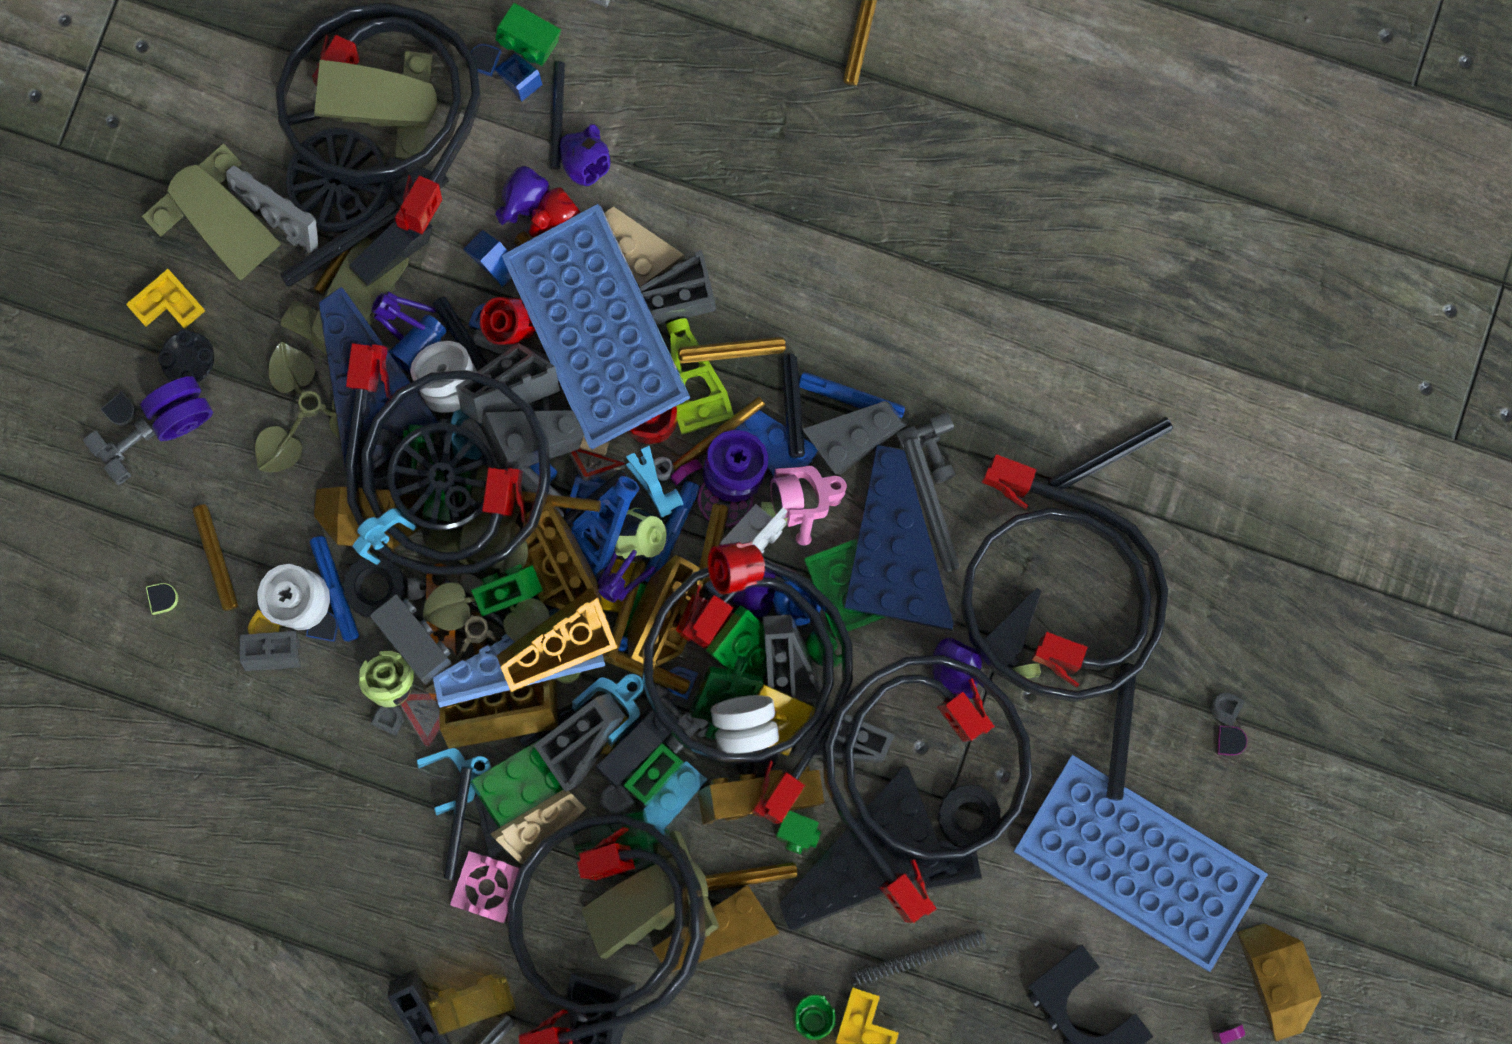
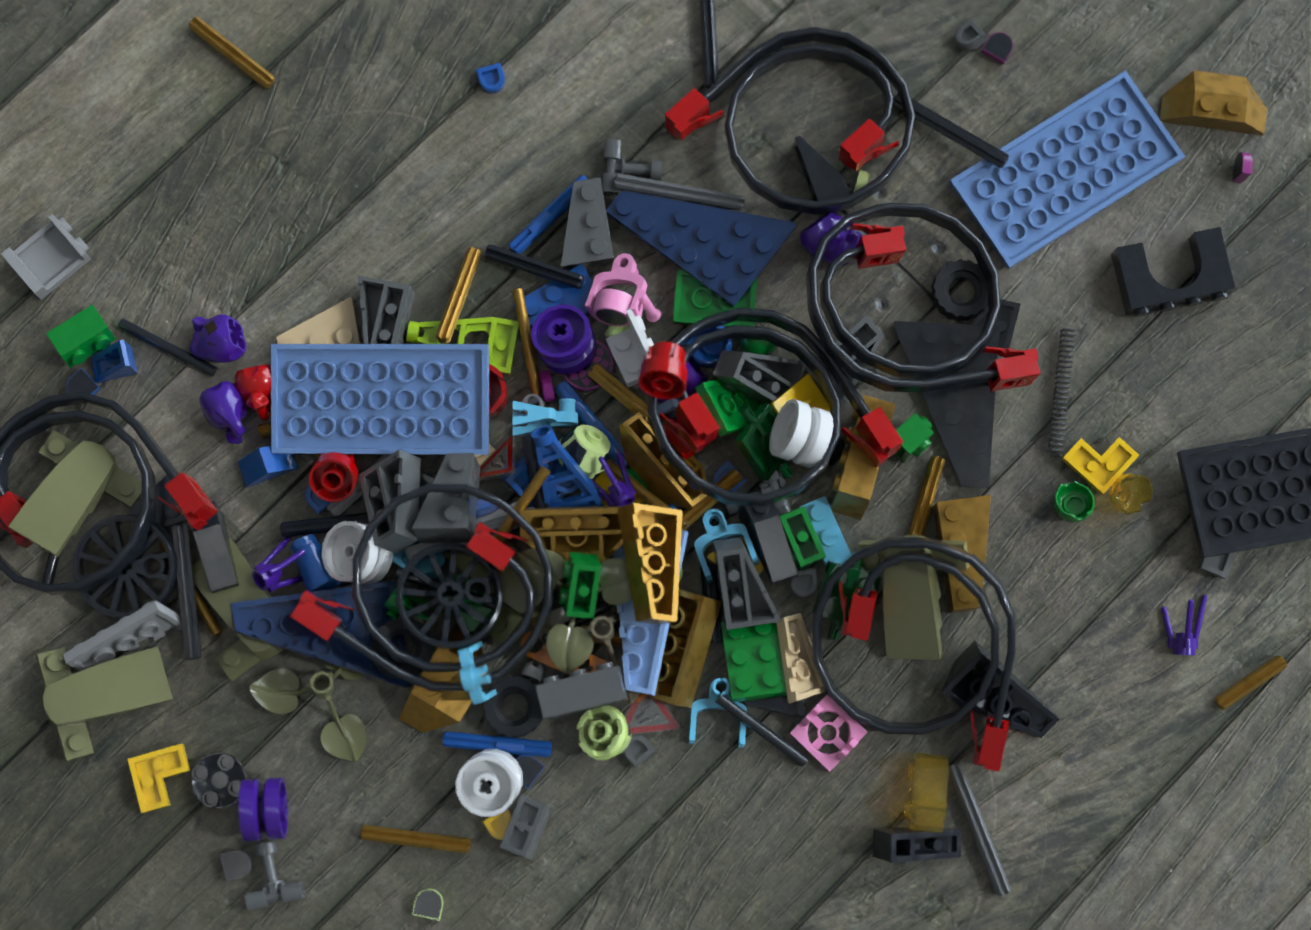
camera: 70 degrees left, 0 degrees up
none -> blue tile [475,62,505,94]

